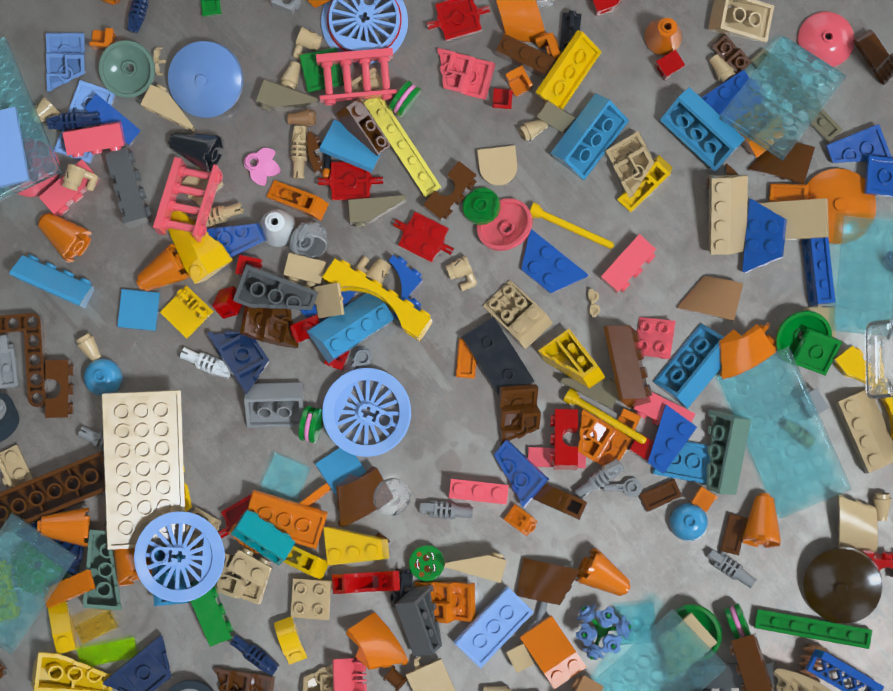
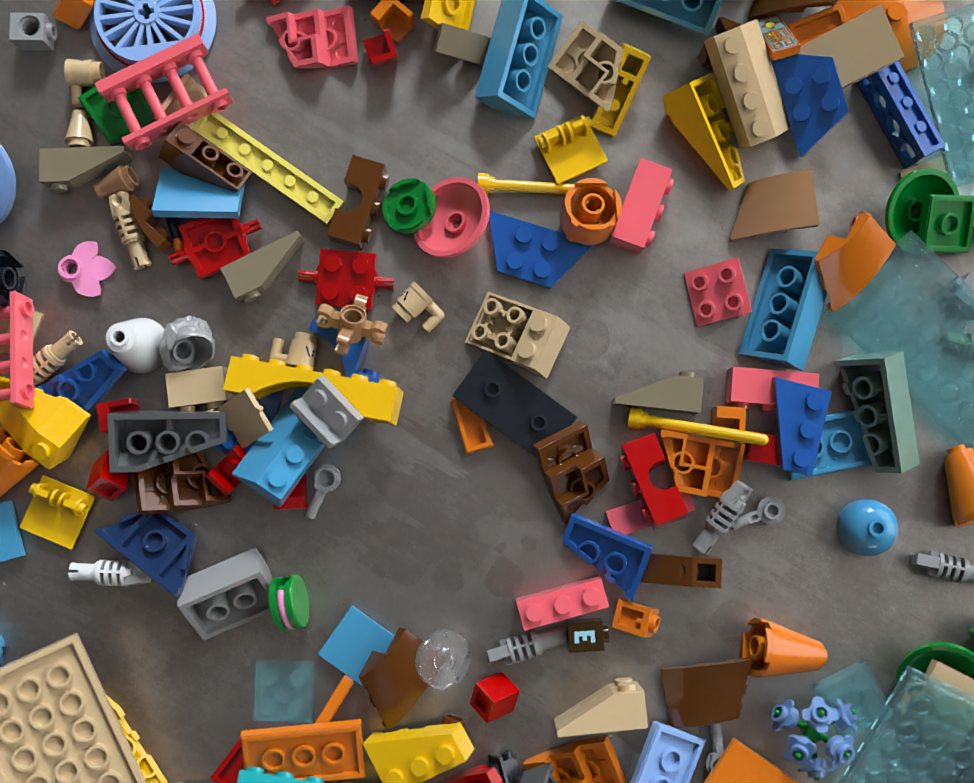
camera: 20 degrees left, 0 degrees up
orange slope [266,180,329,221] -> none
light blue piece [322,368,411,457] -> none
green head [388,81,421,118] -> none
green head [409,545,445,581] -> none
tan tile [477,145,517,186] -> none
tan cone [519,119,548,141] -> none
yellow wedge [538,329,605,389] -> none
tan piece [588,289,600,318] -> none
reddish brown slope [603,325,652,408] -> none
reddish brown tile [639,479,682,512] -> none
orange panel [690,485,718,512] -> none
reddish brown tile [719,513,748,556] -> none
none -> light grey bracket [290,375,364,448]
none -> medium nougat pin [316,294,388,356]
none -> red panel [469,672,520,723]
none -> yellow hinge [534,114,608,185]
none -> orange brick [560,178,622,245]
none -> dark brown brick [566,618,609,653]
none -> yellow wedge [661,72,745,190]
none -> tile [758,15,800,60]

